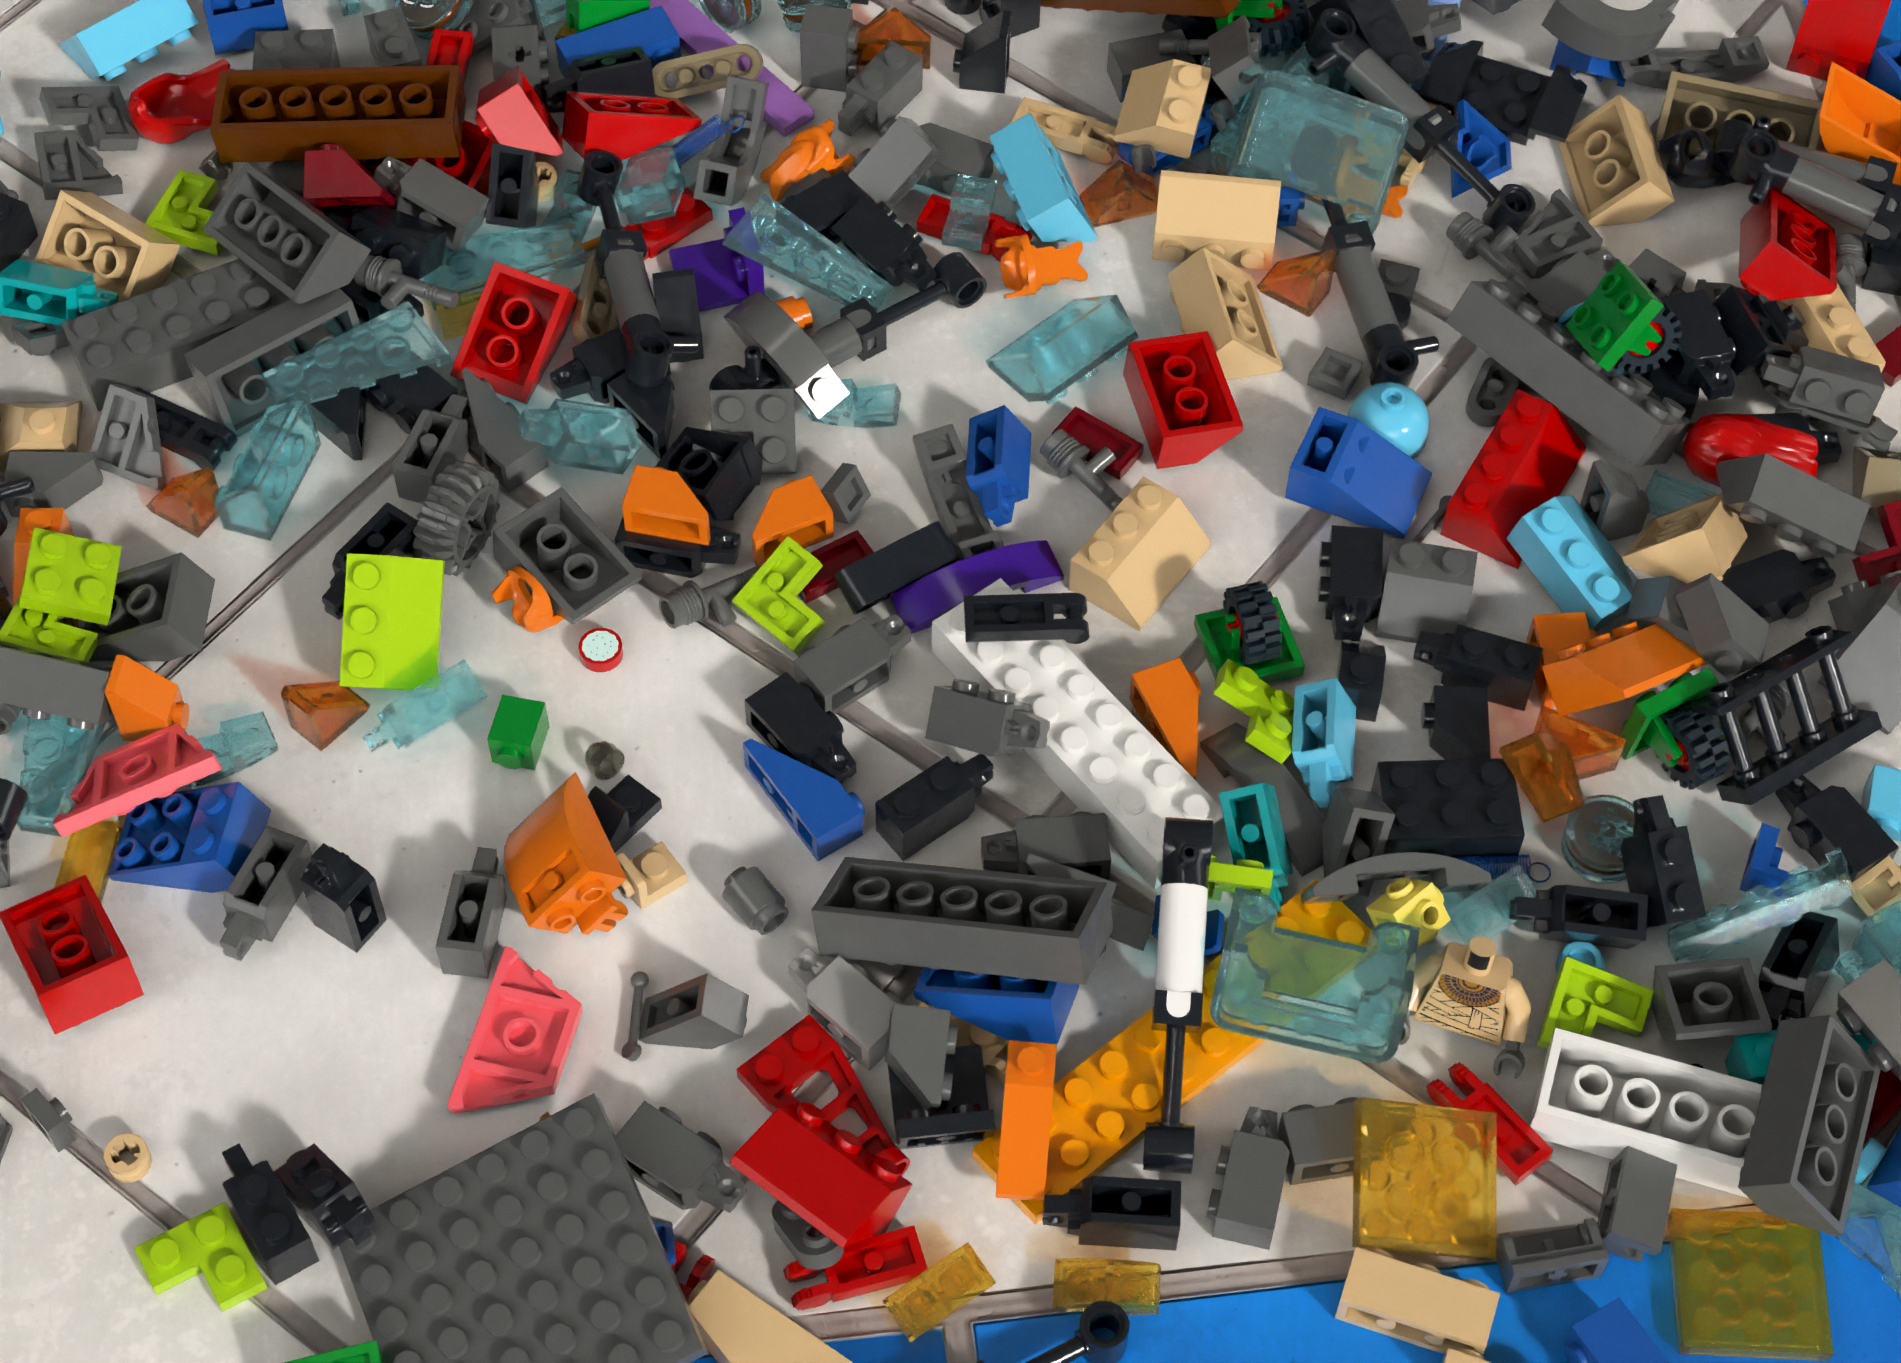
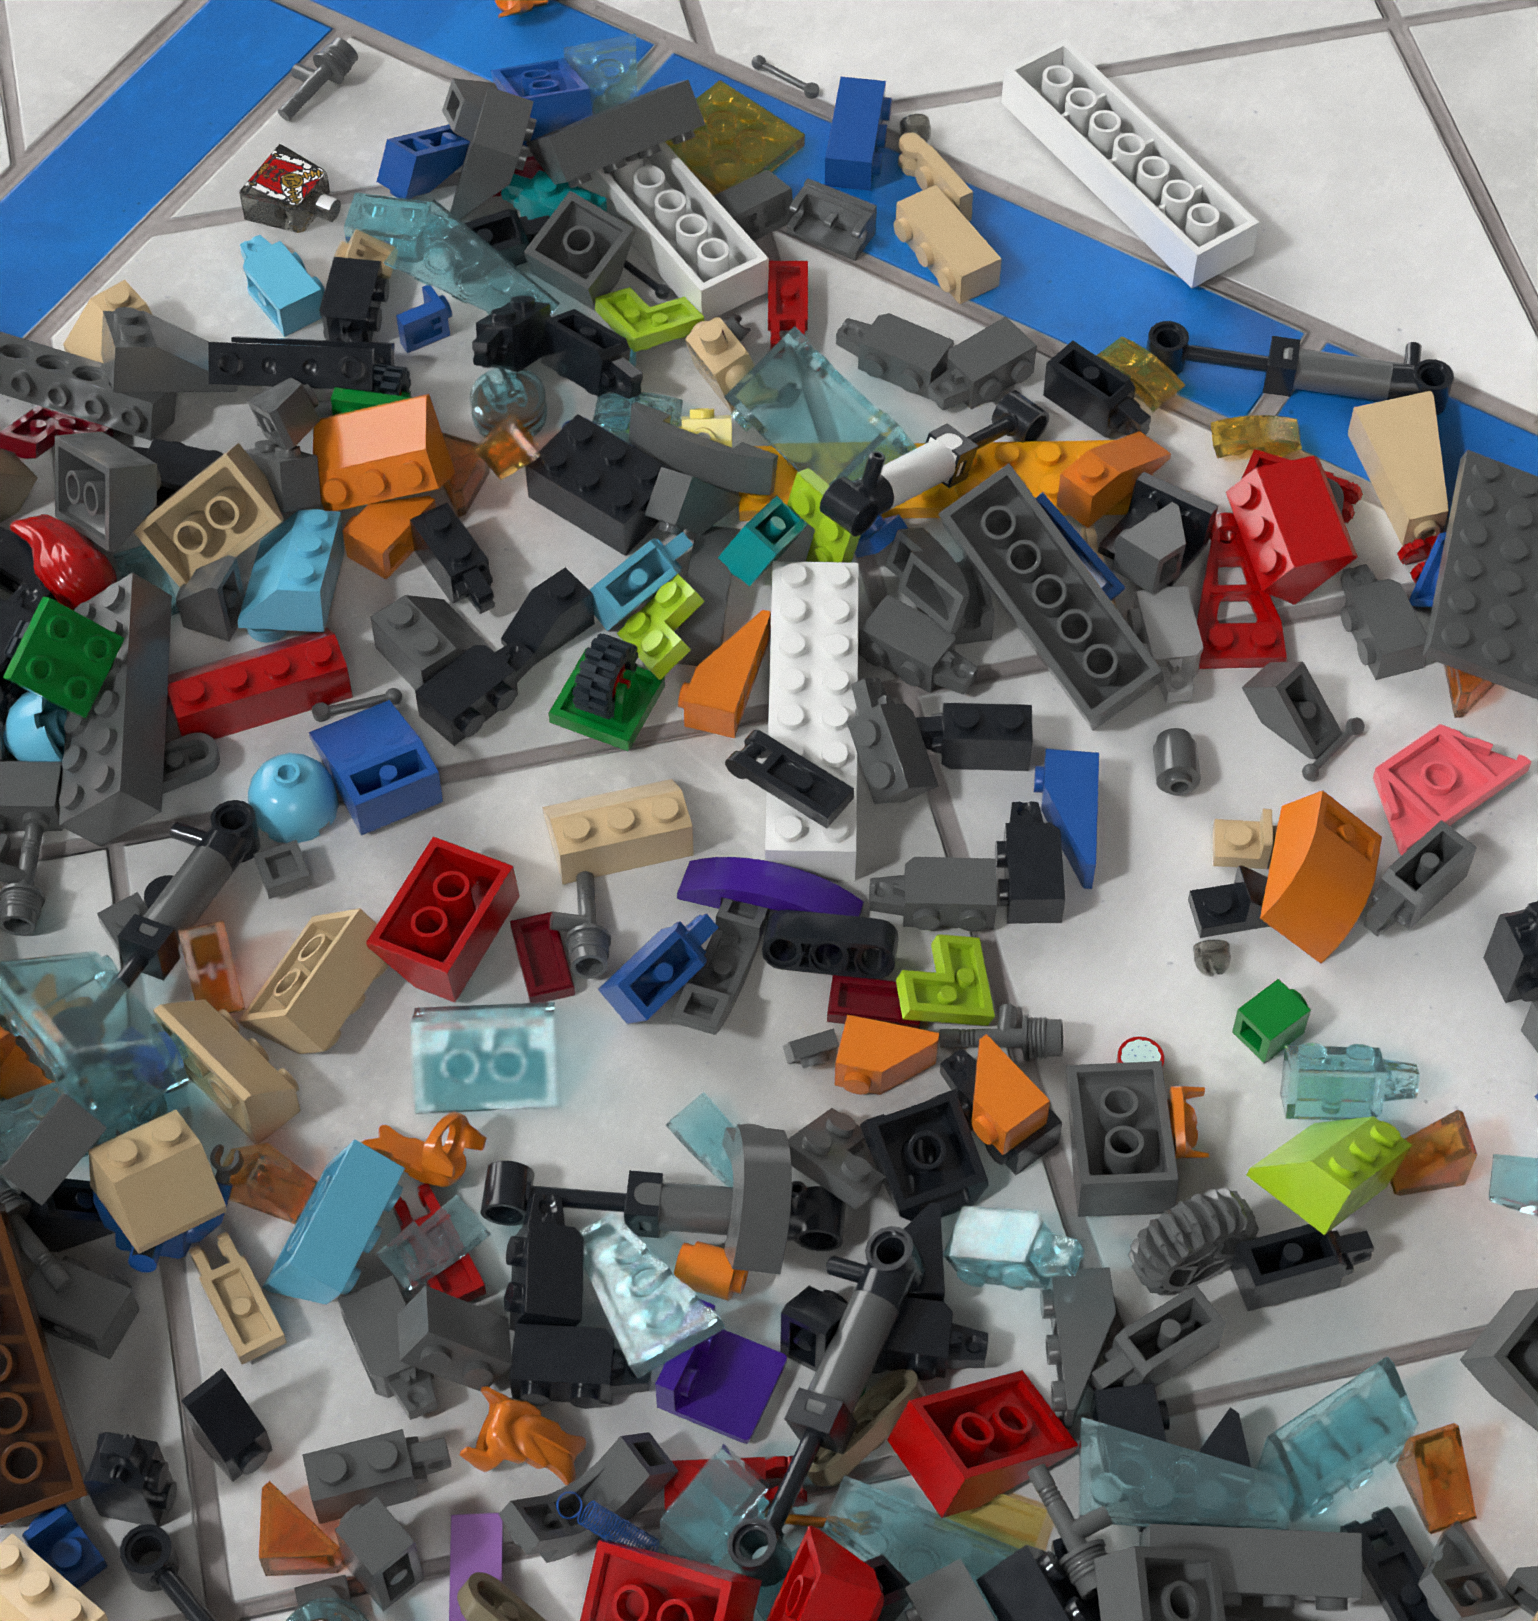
camera: 140 degrees left, 0 degrees up
clear yellow plate [1352,1097,1497,1261] -> none
black slope [1421,685,1491,760] -> none

